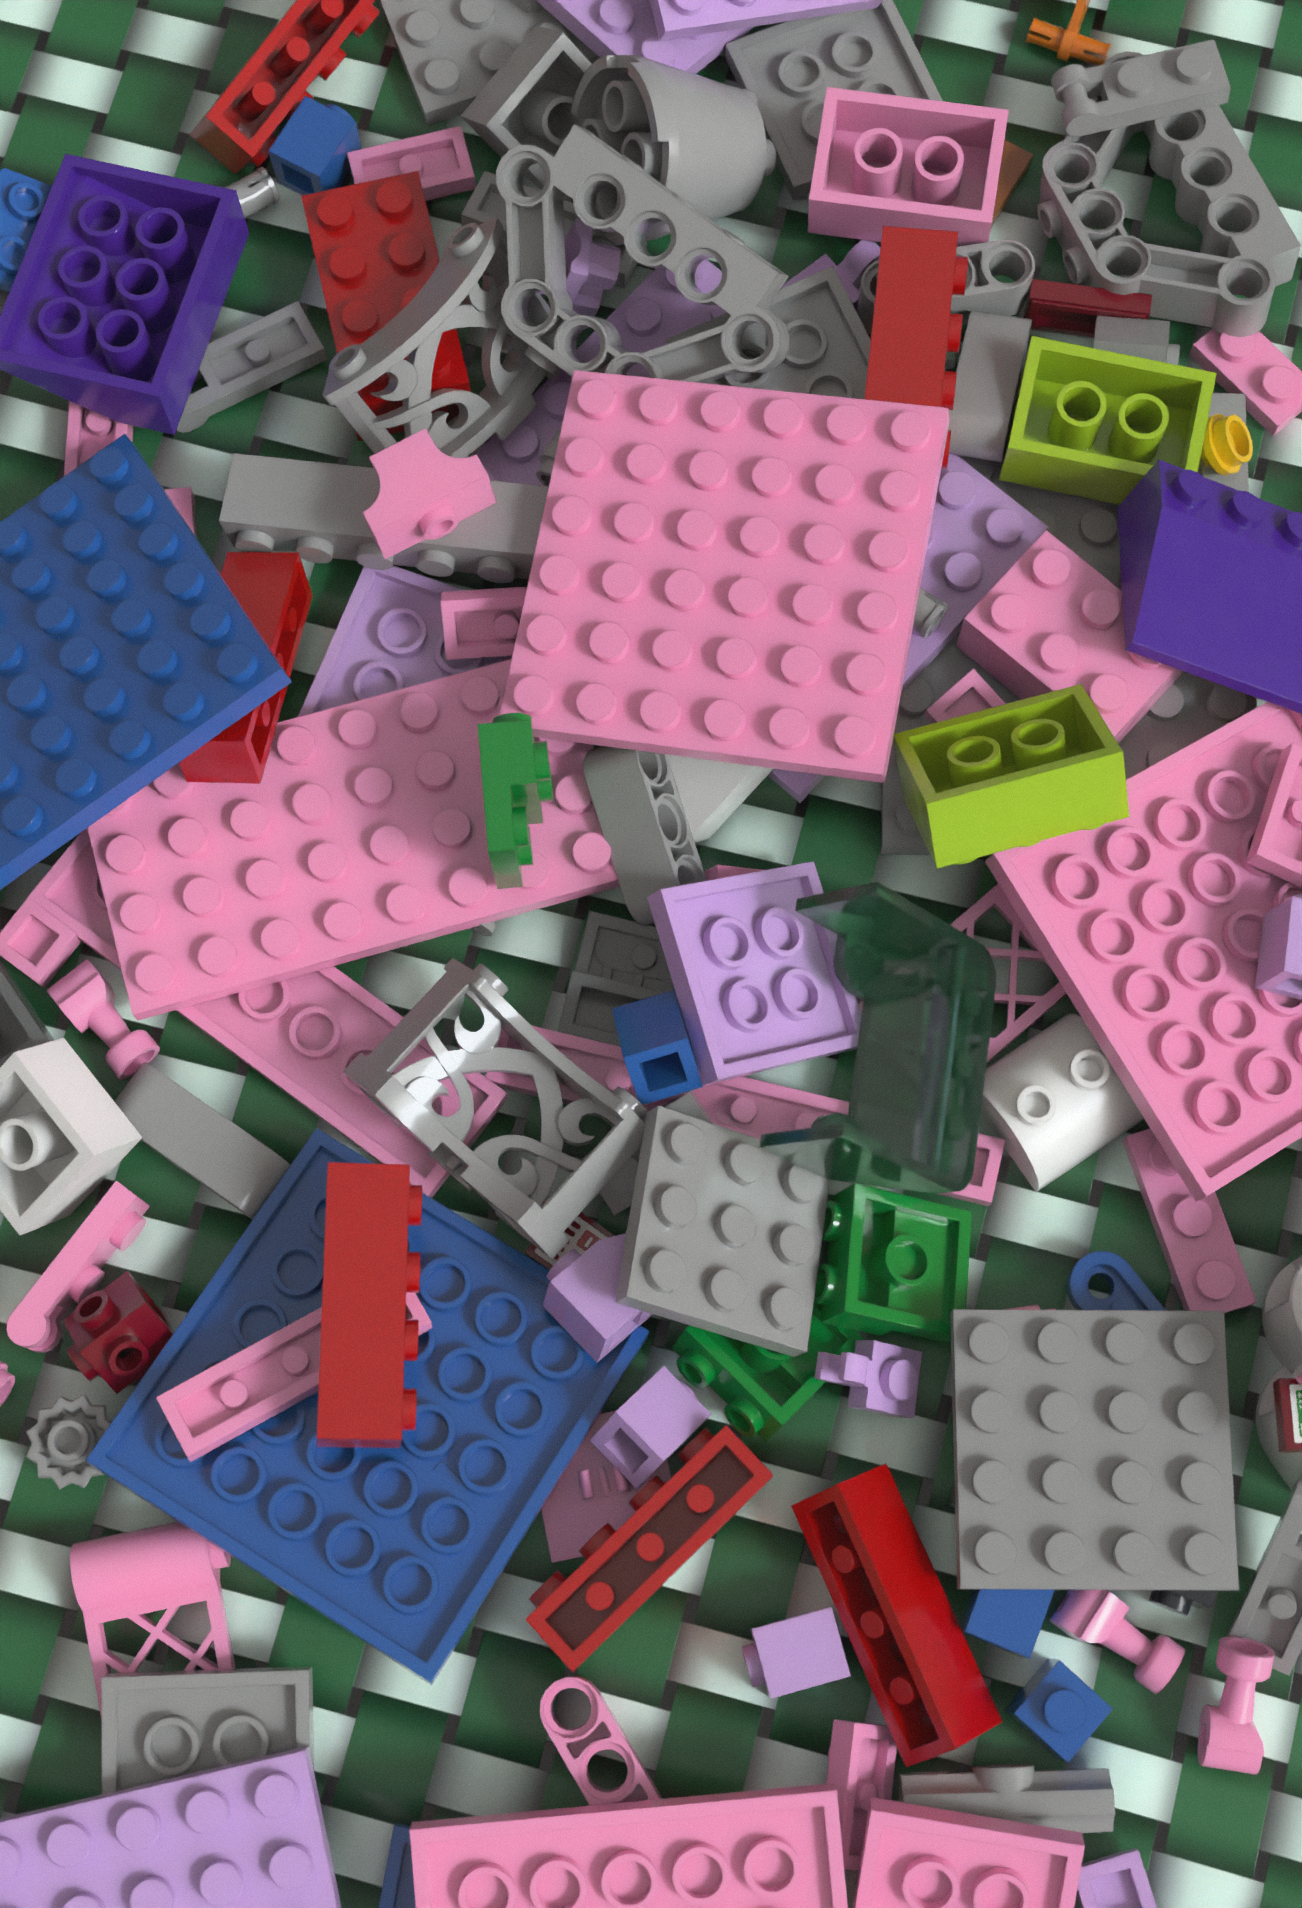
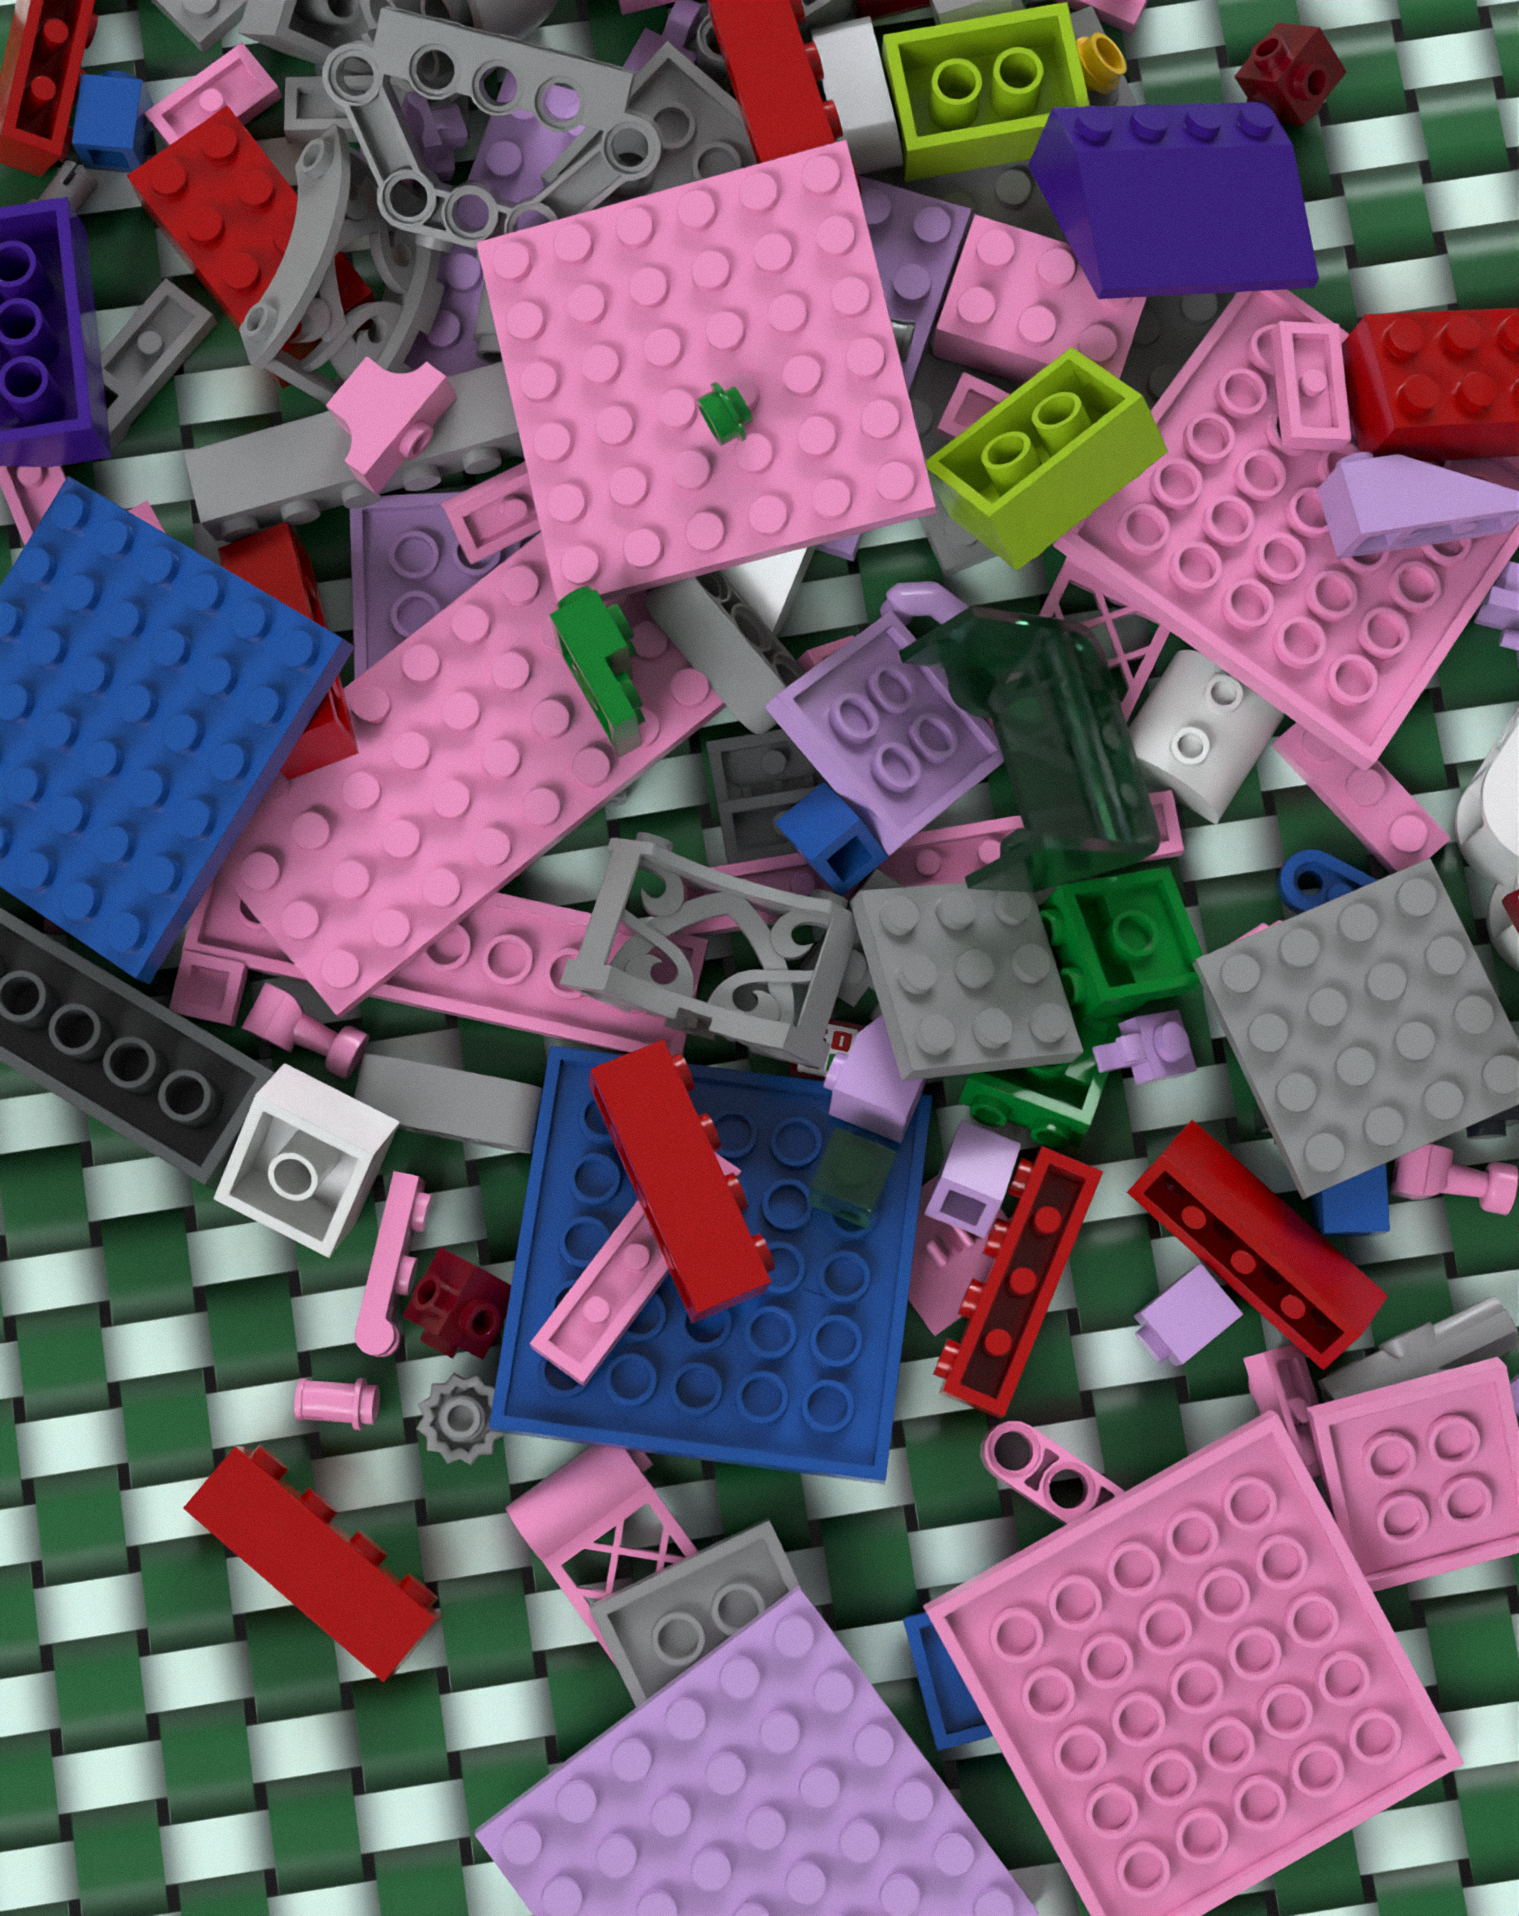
camera: 25 degrees left, 5 degrees up
blue brick [1004,1658,1113,1763] -> none
none -> green plate [696,382,753,446]
none -> clear green brick [808,1127,897,1229]
none -> lavender arm [880,581,977,637]

